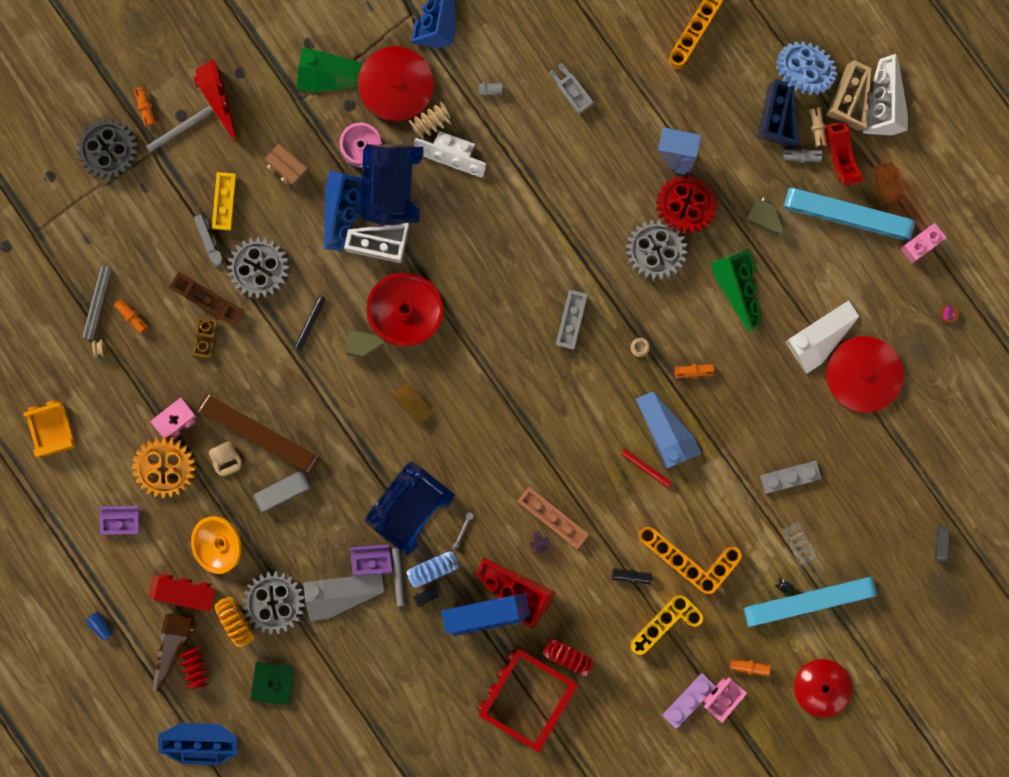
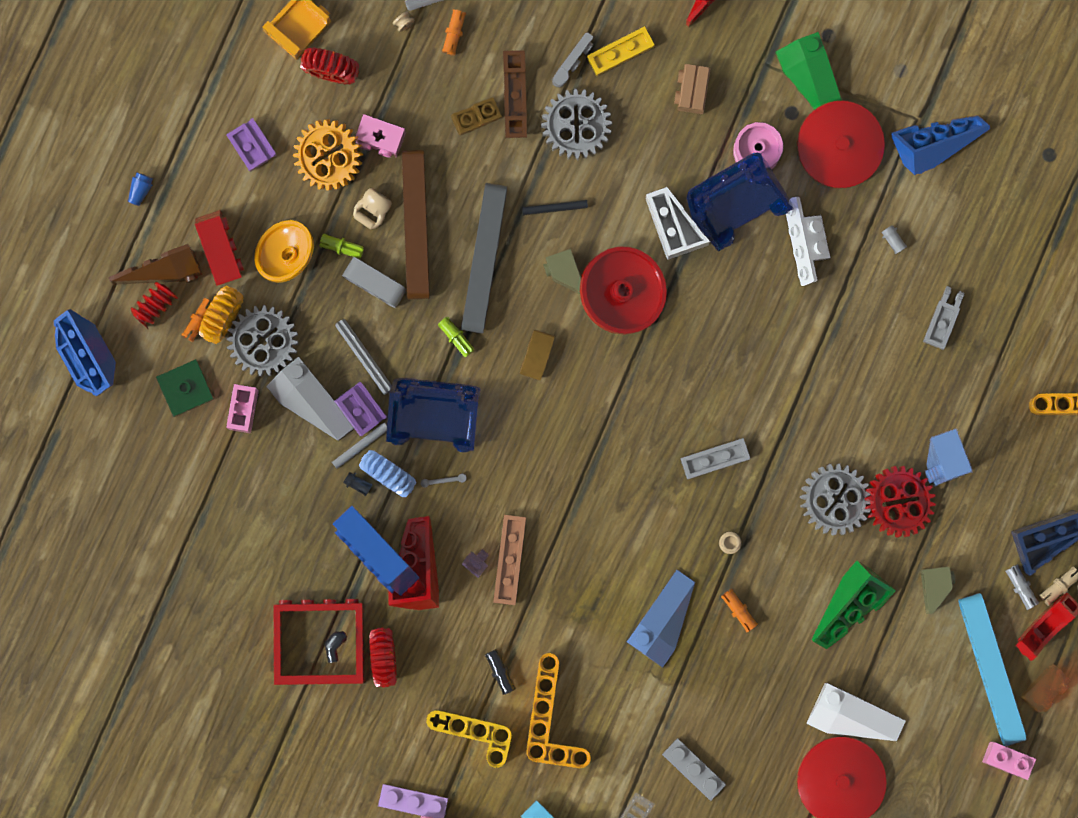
camera: 60 degrees right, 0 degrees up
blue wedge [324,170,373,251] -> none
tan piece [409,102,451,140] -> none
red bar [621,449,672,488] -> none
none -> orange pin [181,298,210,342]
none -> bright pink brick [226,384,259,433]
none -> red gear [300,47,359,85]
none -> lime axle [319,234,364,258]
none -> black arm [325,631,347,663]
none -> light grey axle [335,319,393,394]
none -> lime axle [438,317,474,357]
none -> dark grey beam [462,183,507,333]

